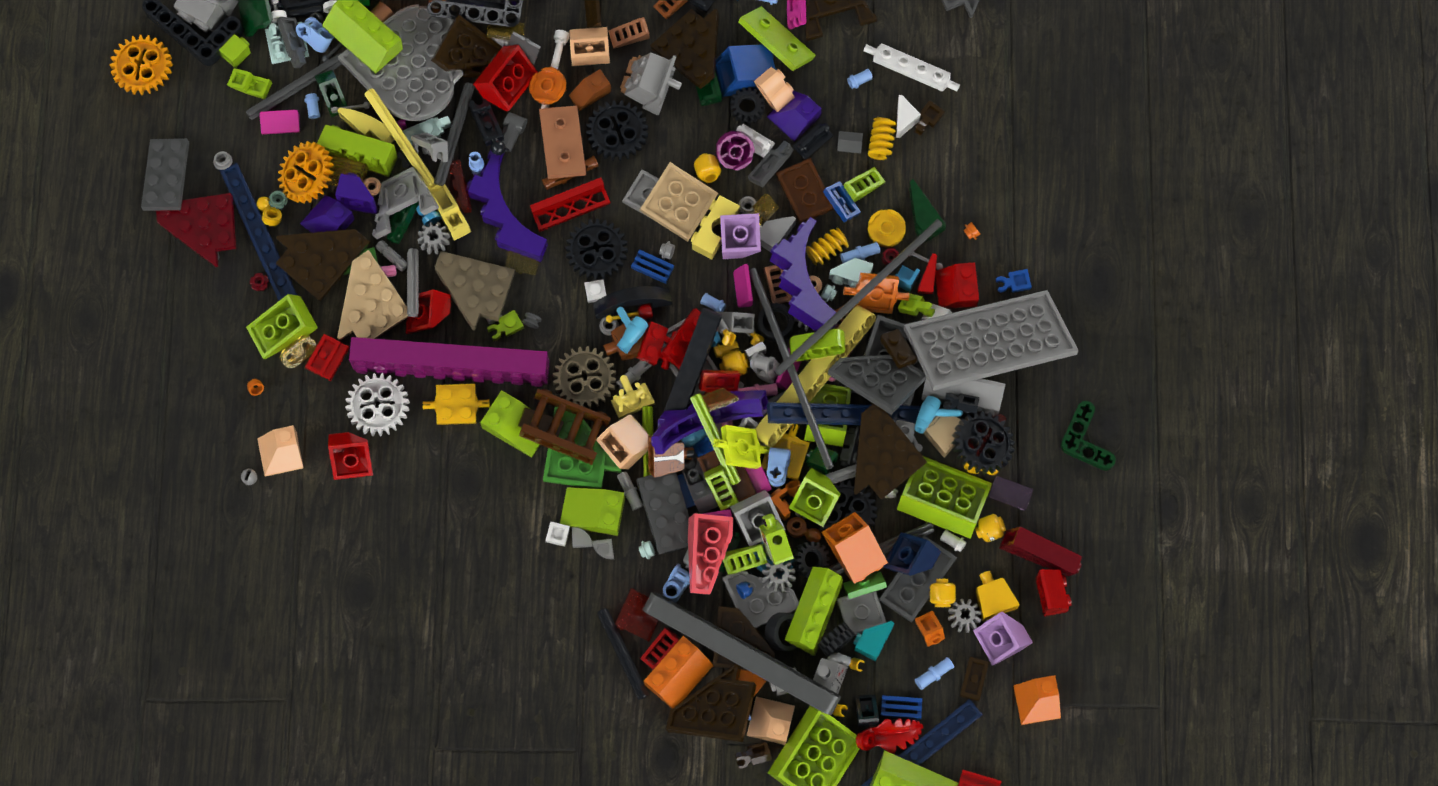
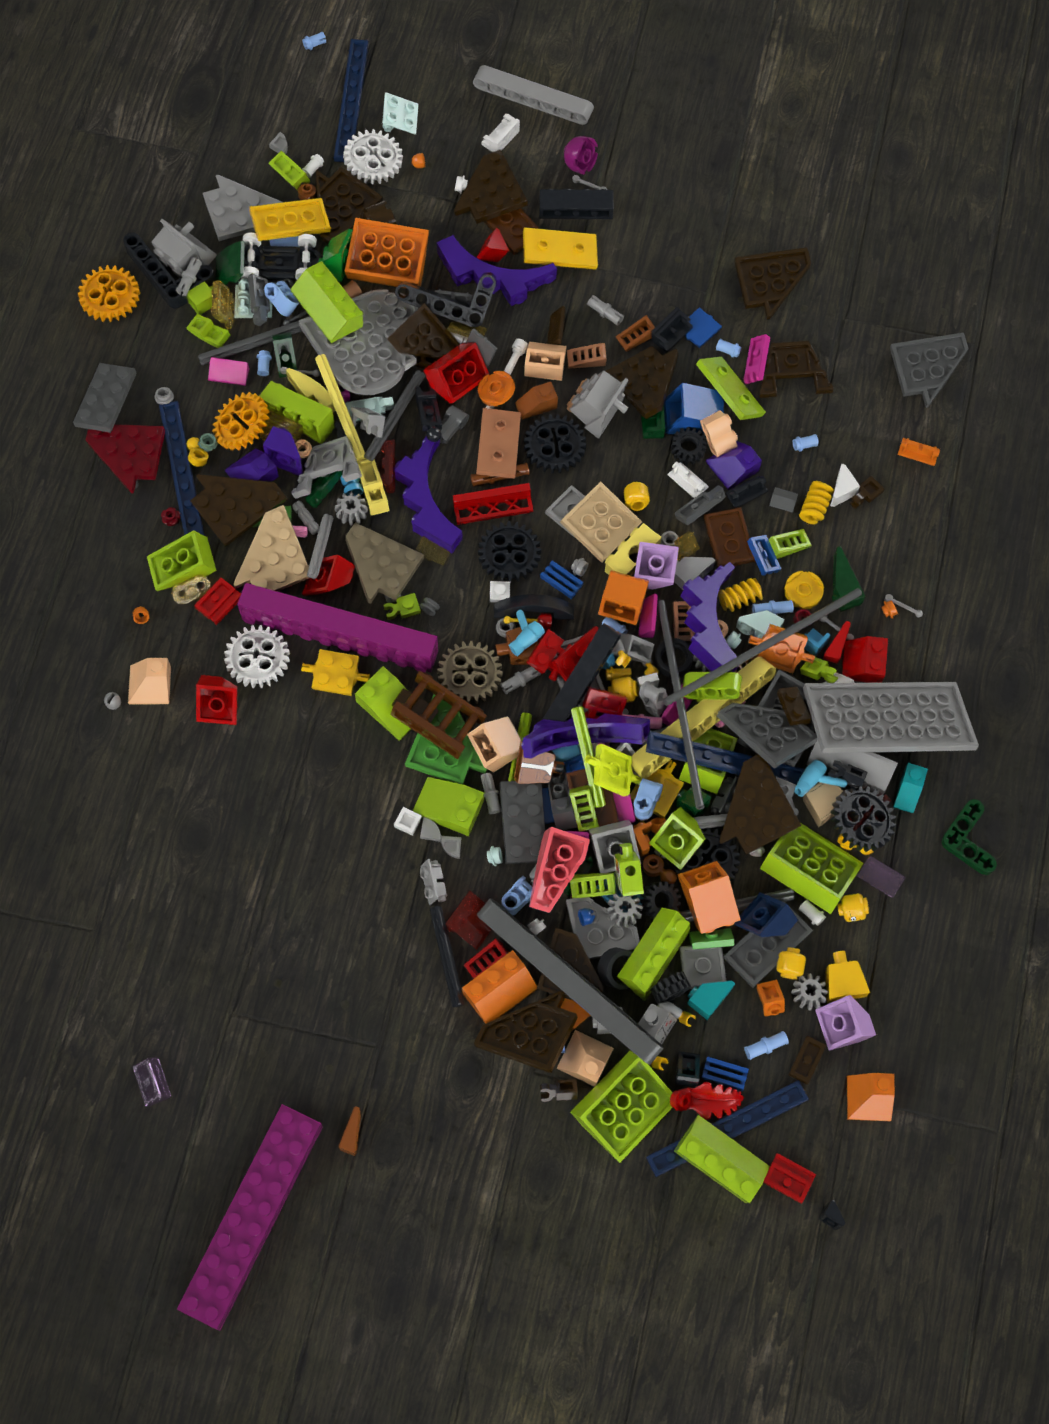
camera: 10 degrees right, 5 degrees down
light blue pin [469,152,484,176] -> none
light yellow piece [611,375,655,420] -> none
clear yellow piece [702,388,739,412] -> none
magenta cylinder [715,131,755,170] -> none
white plate [864,43,960,92] -> none
blue plate [995,269,1032,293] -> none
dark red slope [999,526,1082,576] -> none
red slope [1035,569,1071,617] -> none
none -> light grey pin [176,258,202,296]
none -> clear yellow plate [211,280,235,329]
none -> light grey hinge [420,859,448,905]
none -> white plate [527,918,546,935]
none -> orange slope [598,570,649,625]
none -> light grey hinge [885,594,923,617]
none -> teal slope [893,763,928,813]
none -> orange hinge [898,438,940,466]

